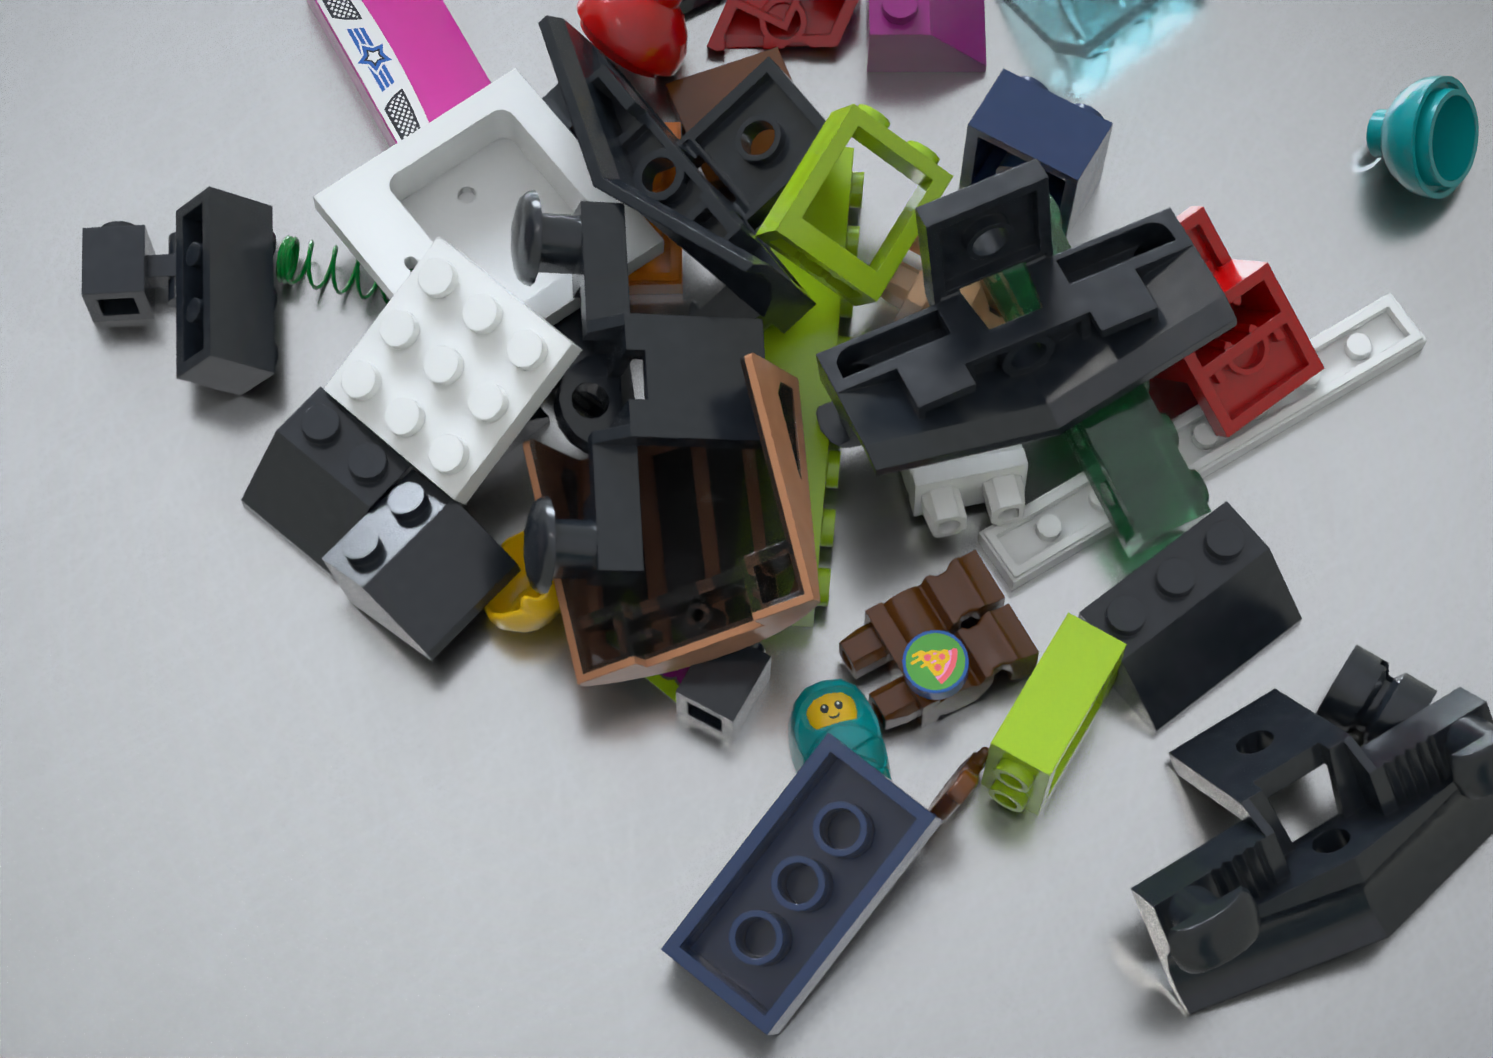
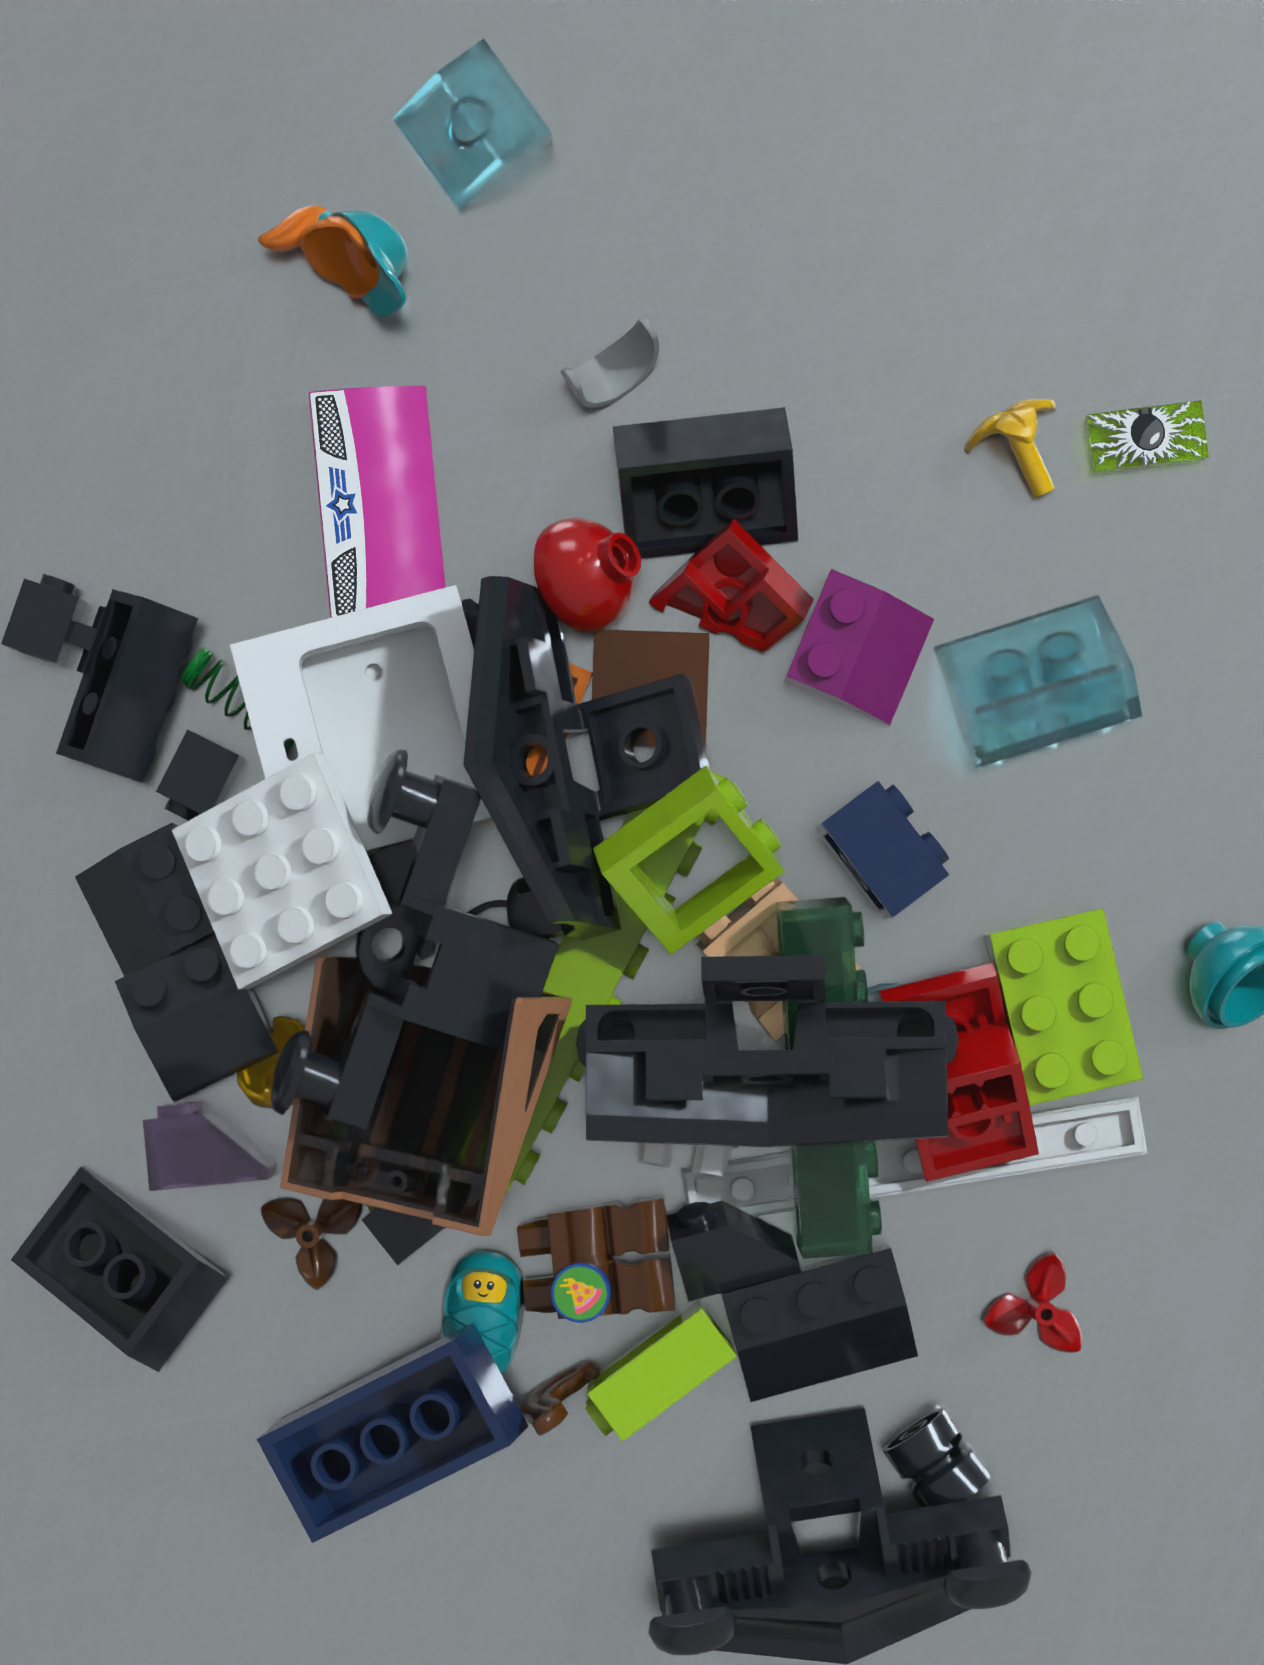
camera: 20 degrees right, 20 degrees up
none -> black slope [11,1167,229,1372]
none -> clear purple slope [143,1101,278,1191]
none -> black brick [156,729,245,821]
none -> reddish brown plant [260,1198,362,1290]
none -> black slope [666,1201,801,1302]
none -> lime brick [983,908,1144,1106]
none -> red plant [983,1254,1082,1353]

